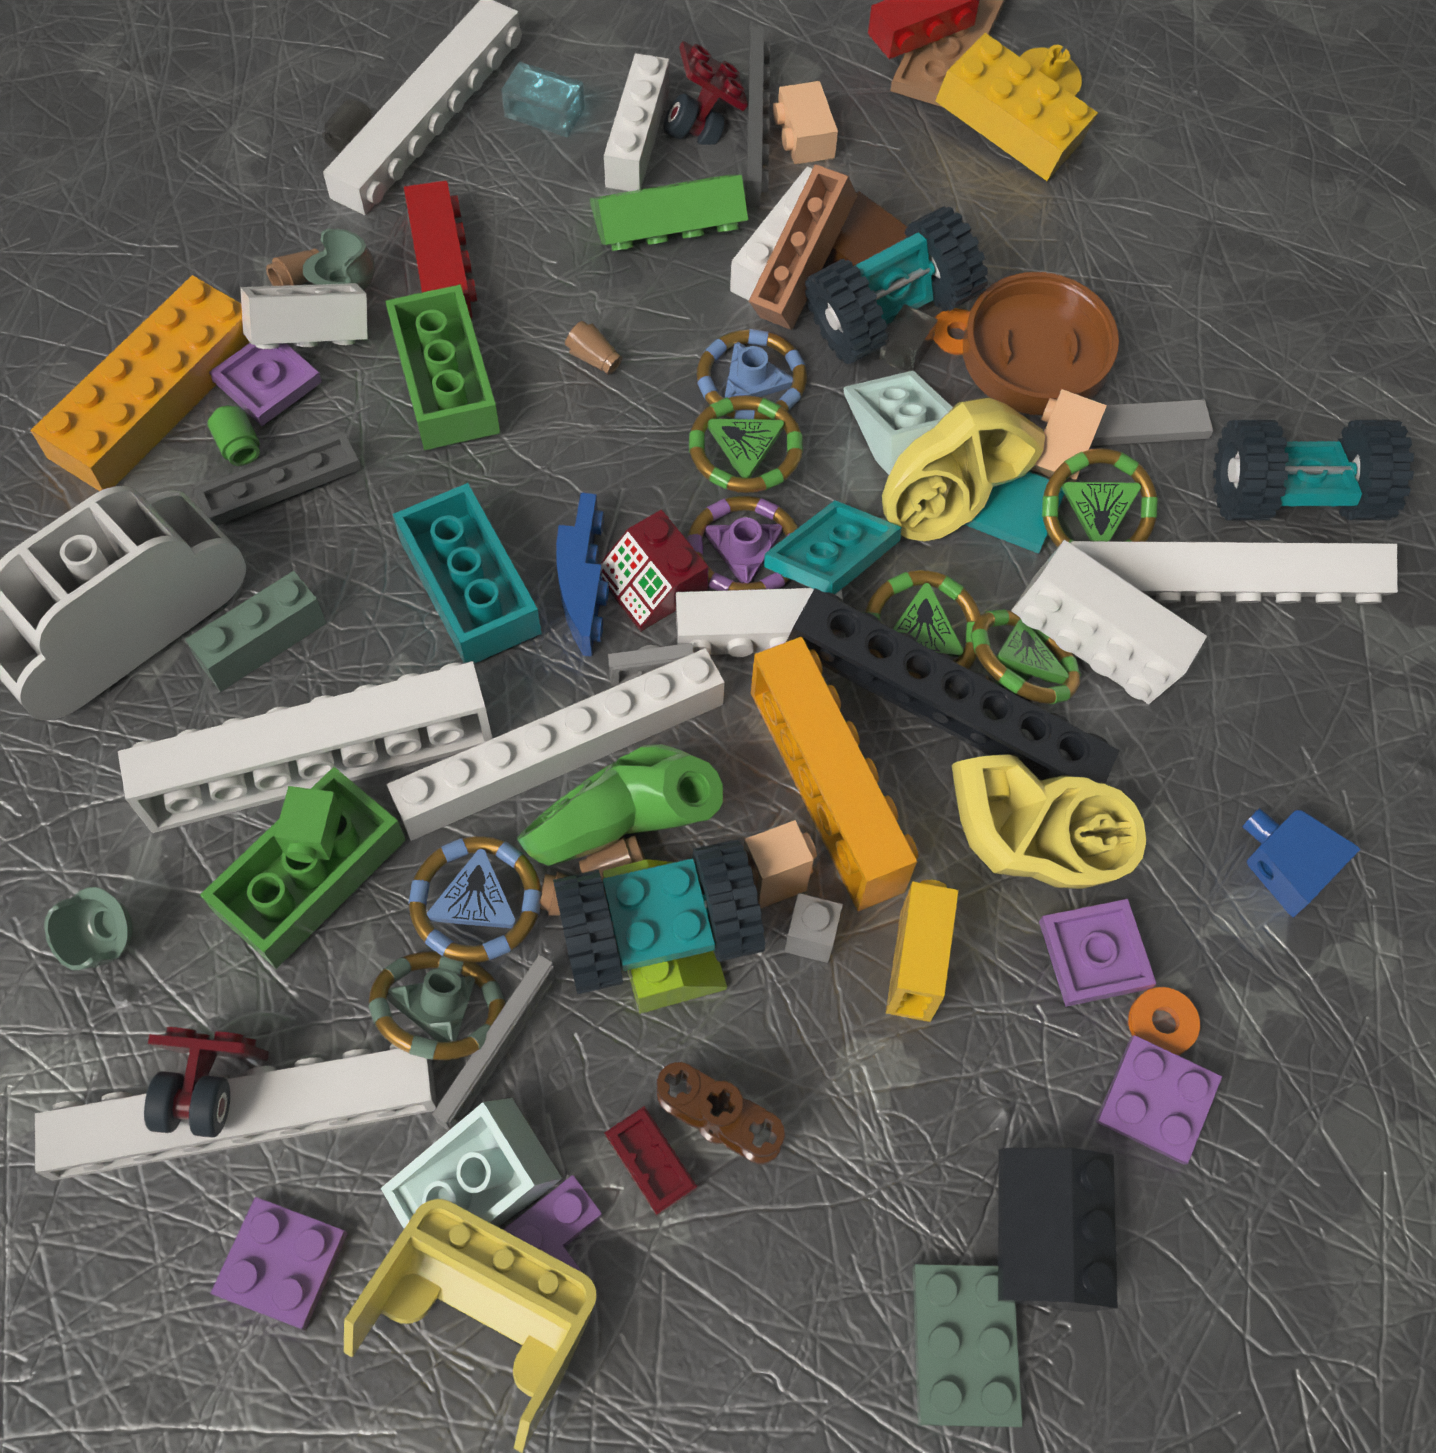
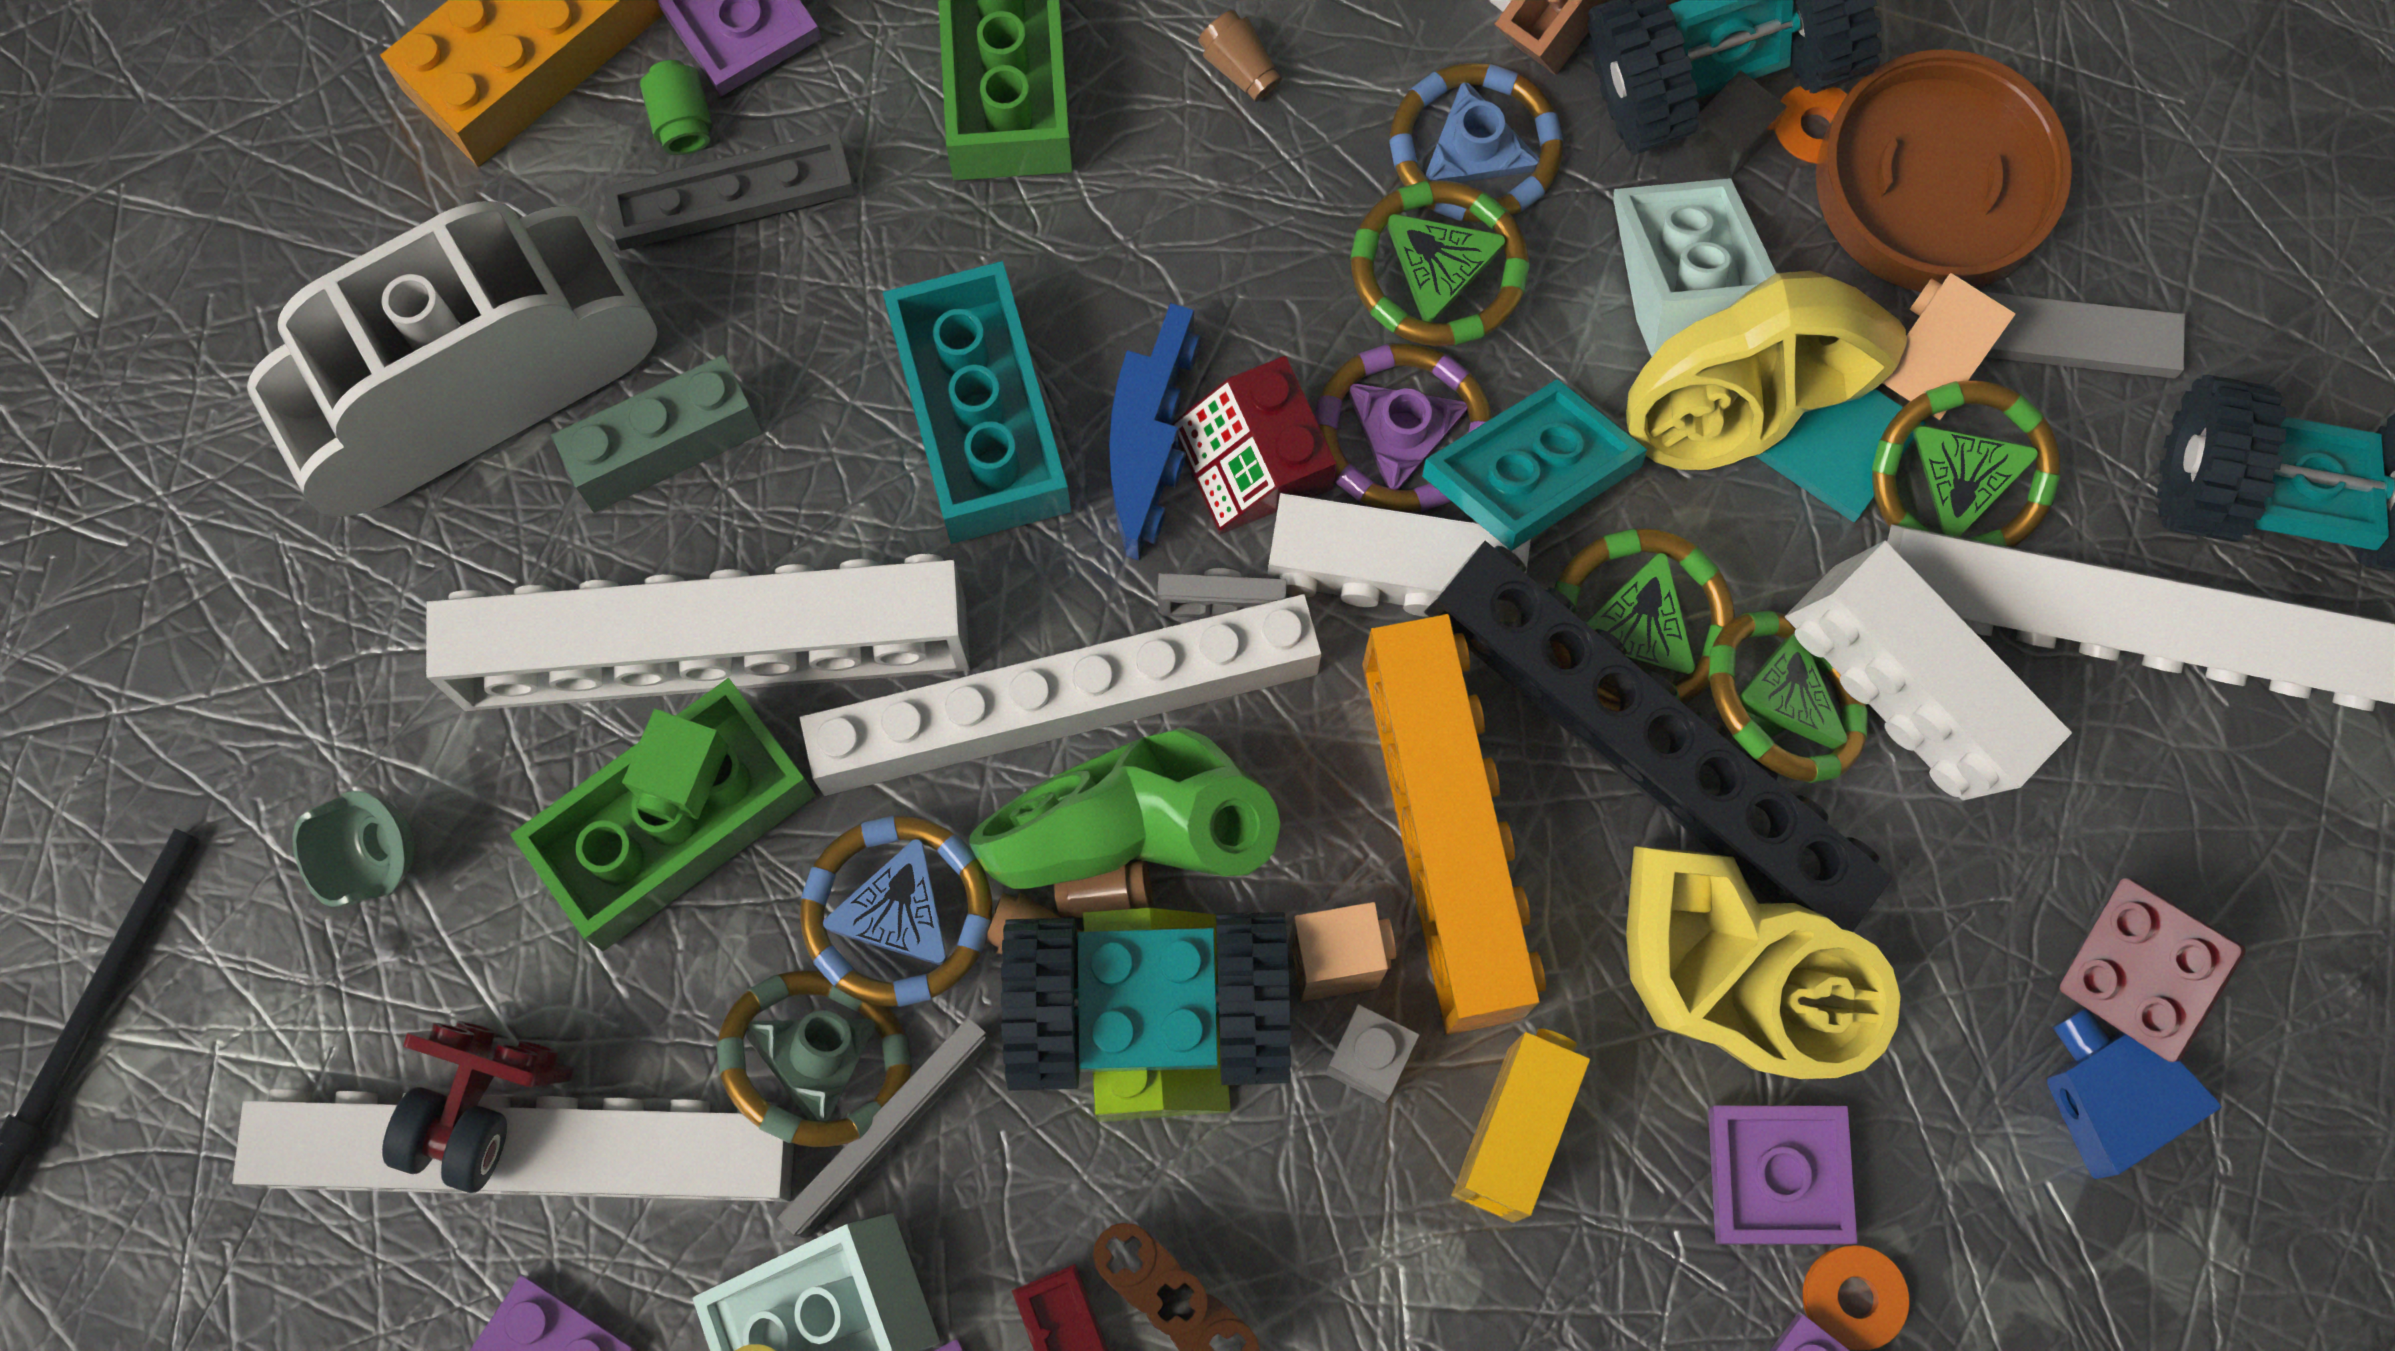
camera: 15 degrees right, 10 degrees up
none -> plate [2060,878,2246,1062]

